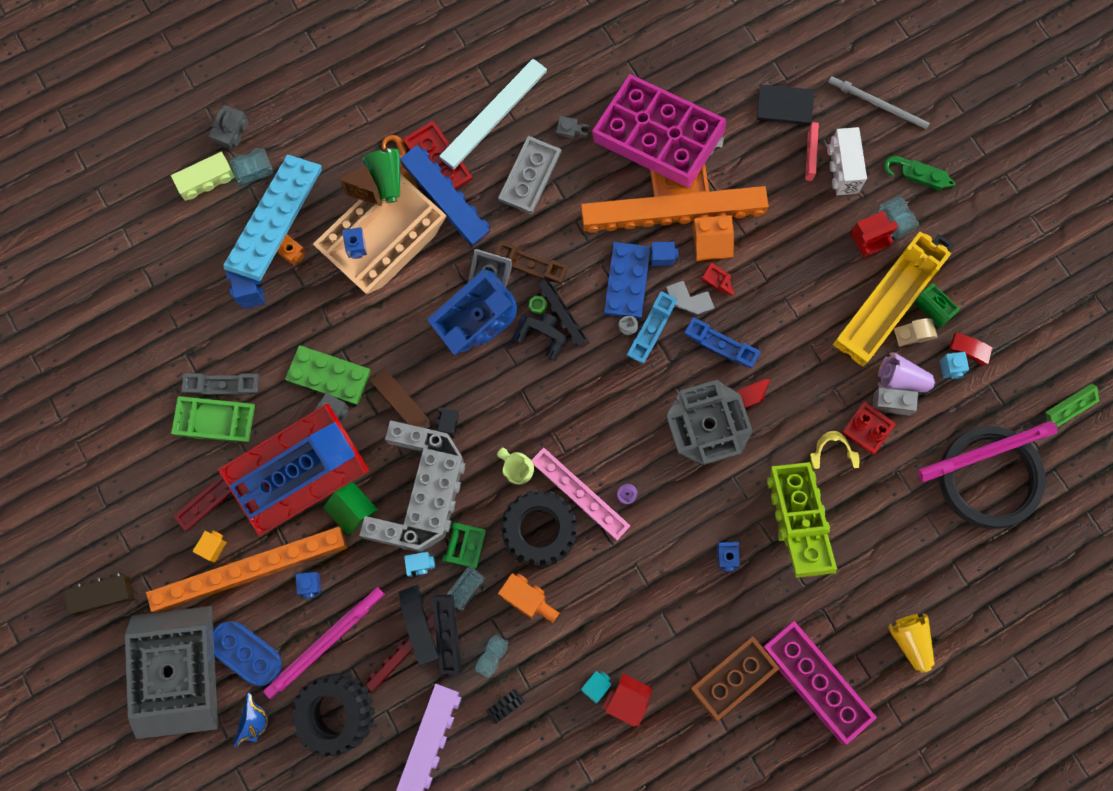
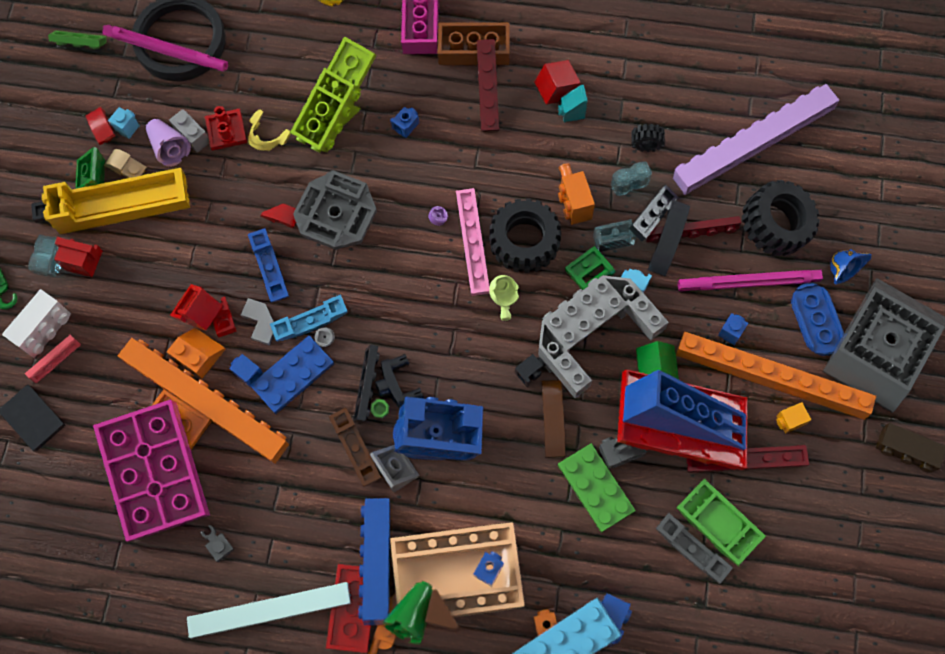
camera: 135 degrees left, 5 degrees down
light grey plate [498,136,561,215] -> none
none -> red plate [170,284,223,331]
none -> dark red plate [477,39,499,132]

